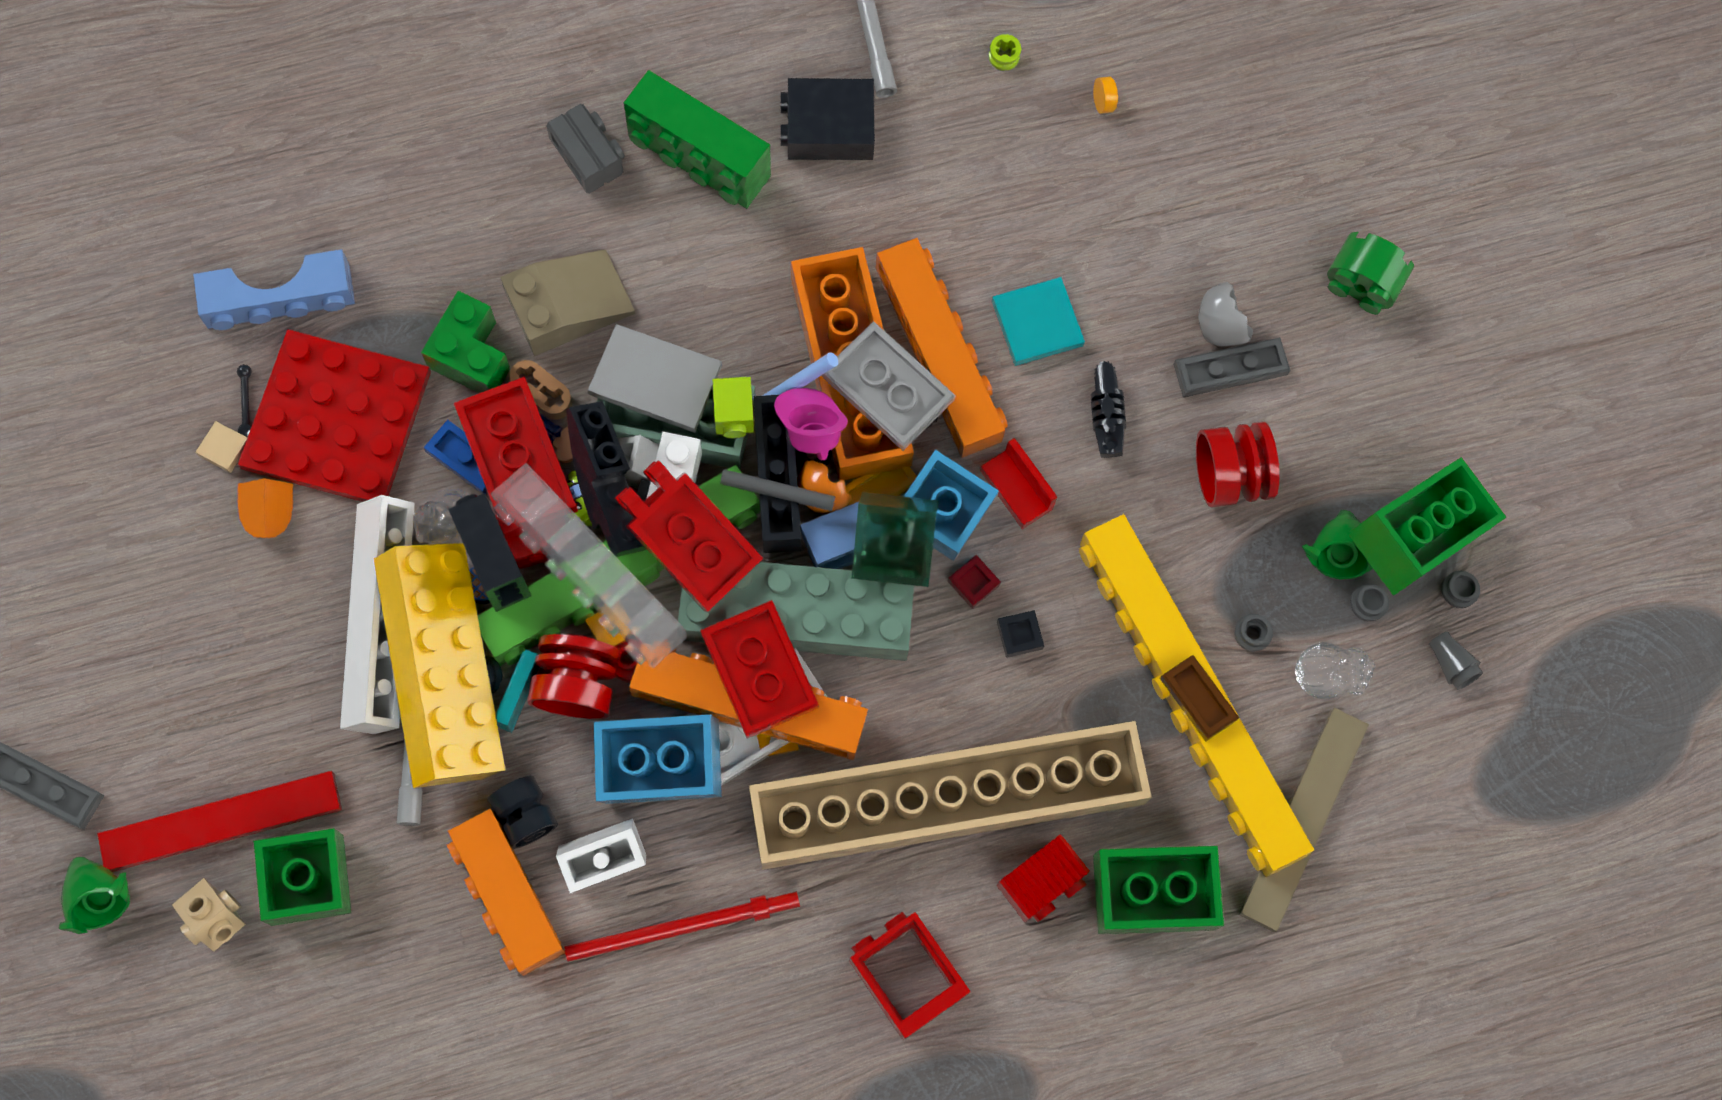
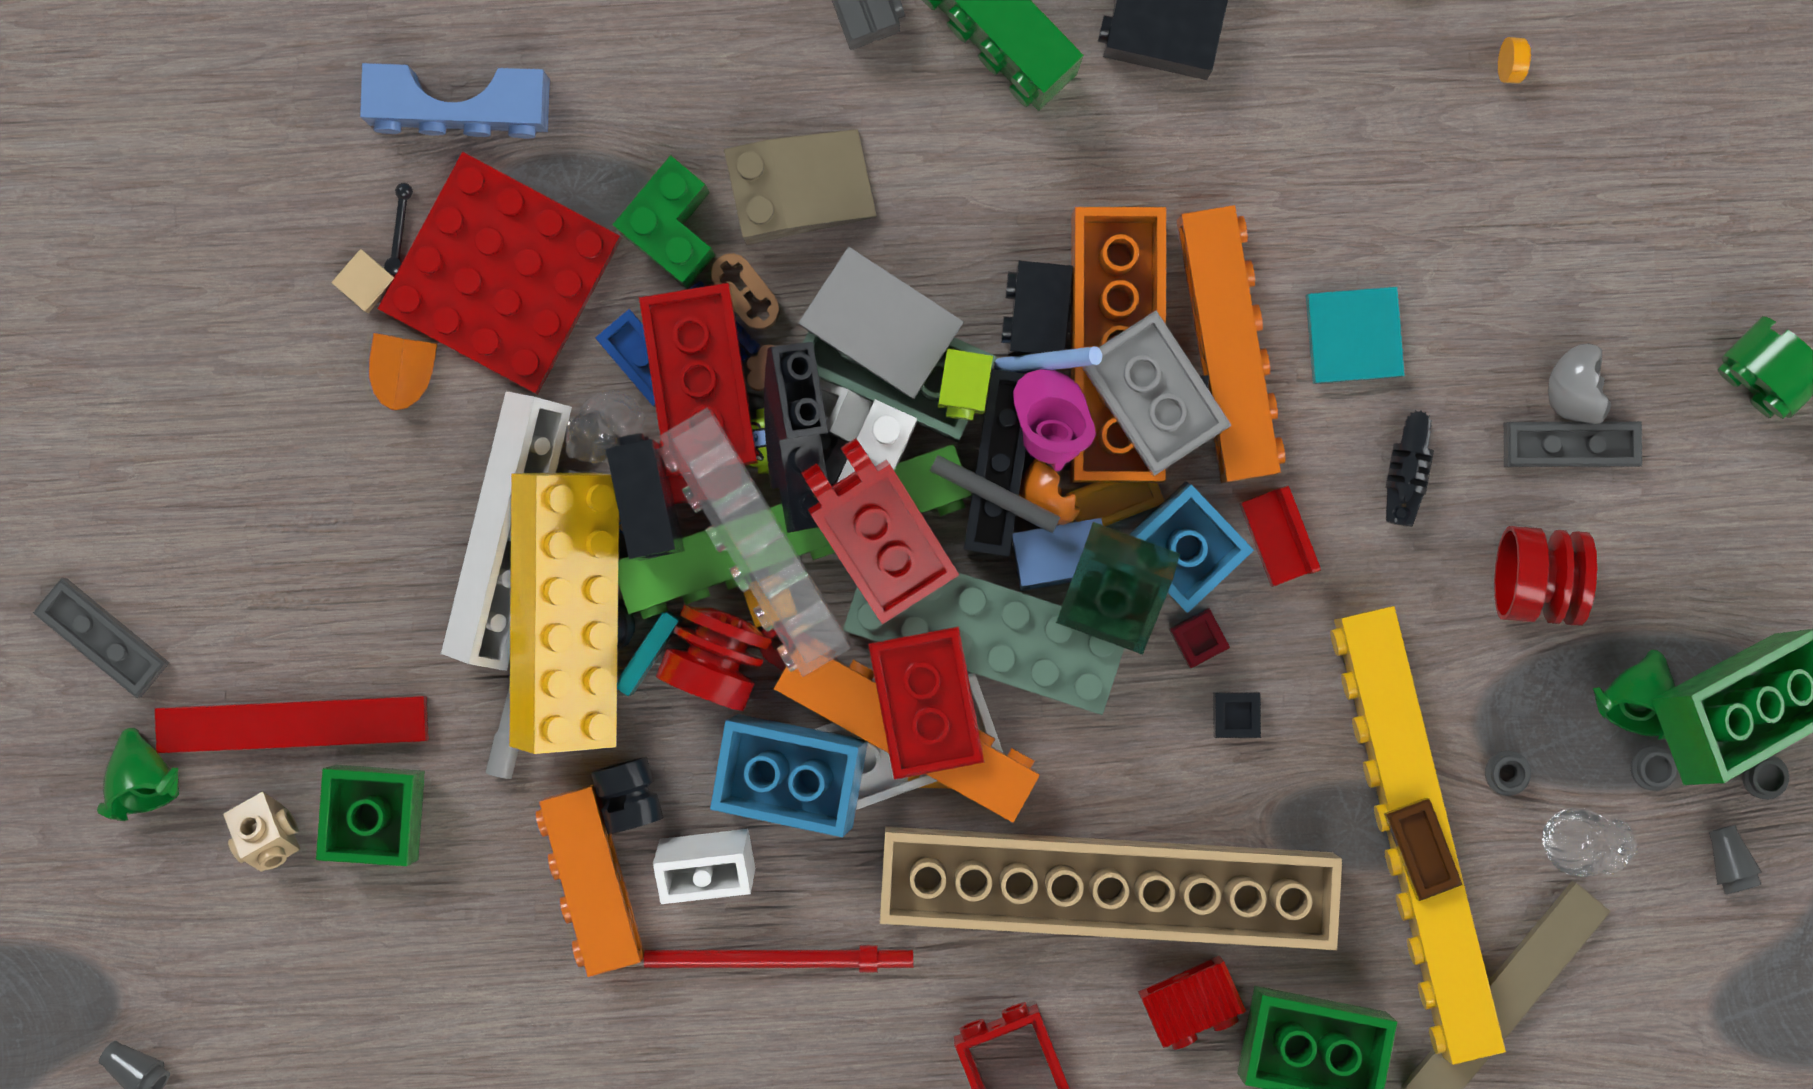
camera: 20 degrees right, 15 degrees up
none -> black brick [1001,260,1073,356]

